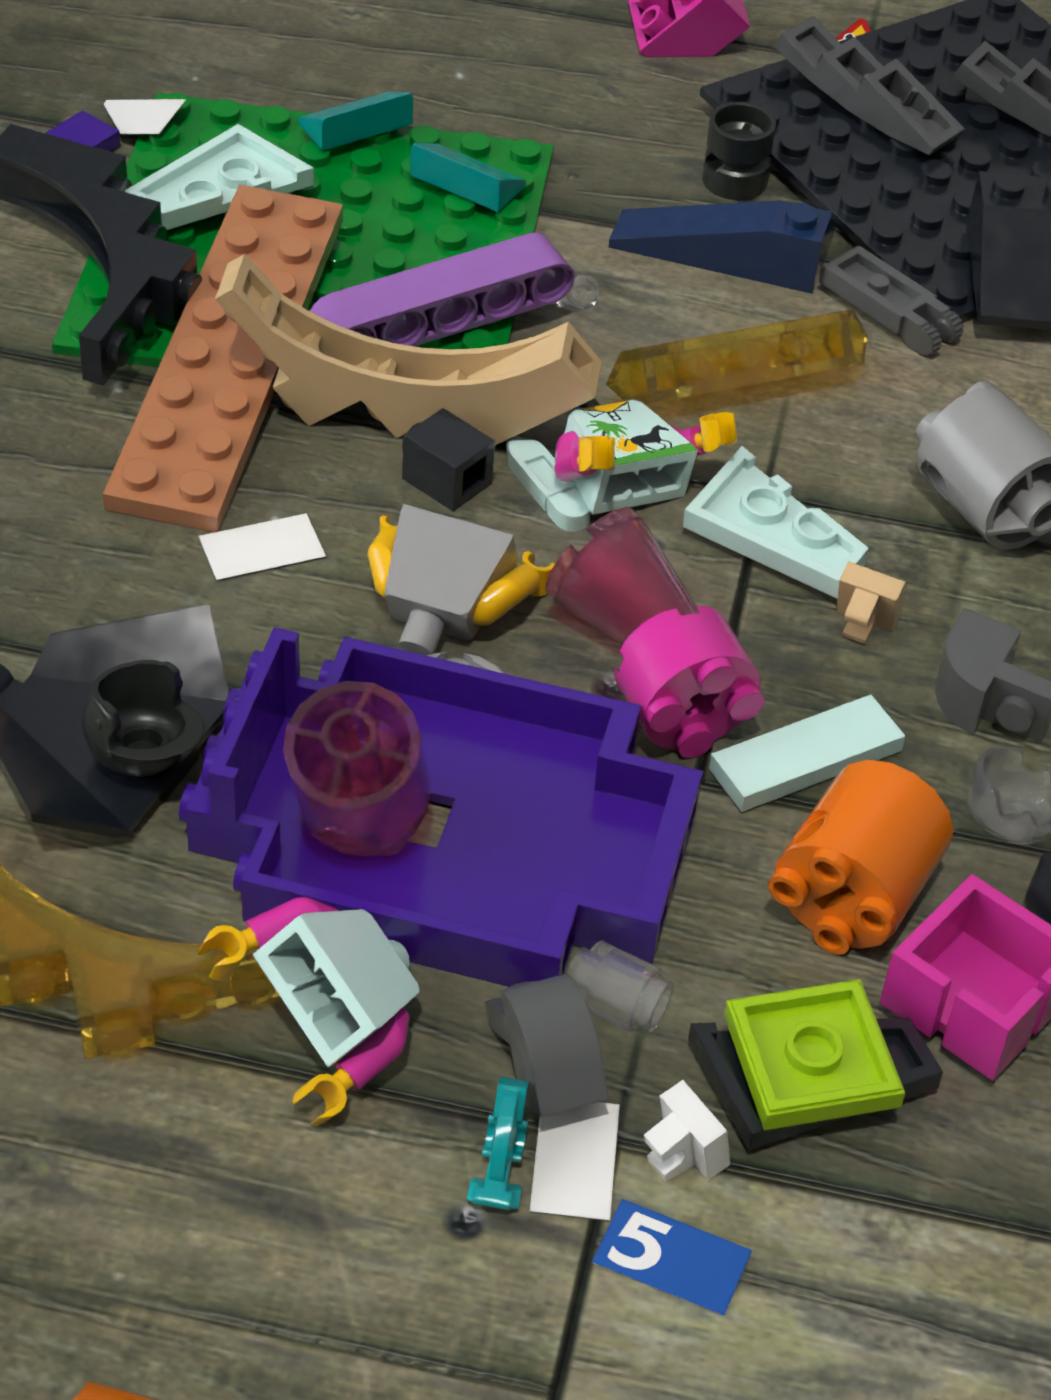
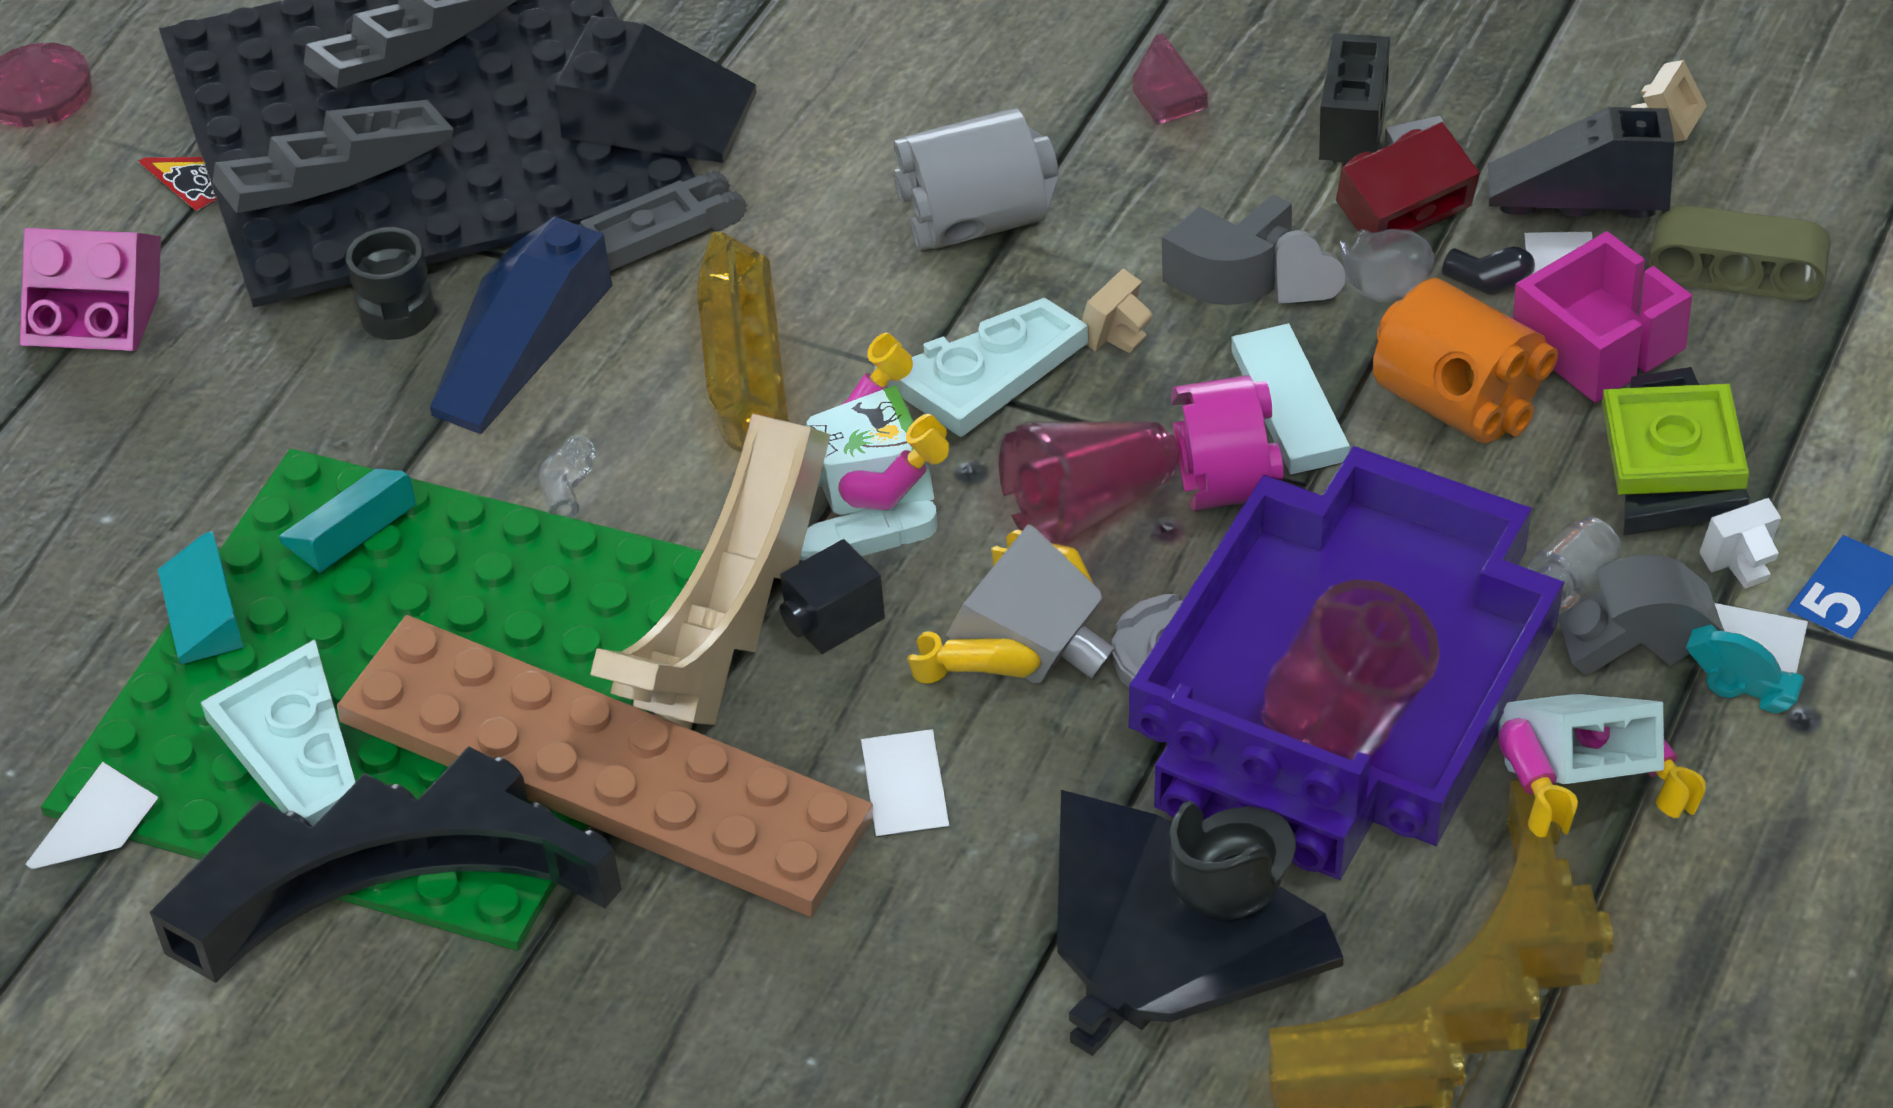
camera: 70 degrees left, 0 degrees up
dark purple tile [46,110,121,152] -> none
medium lavender beam [310,232,575,347] -> none
none -> light grey tile [1274,230,1346,304]

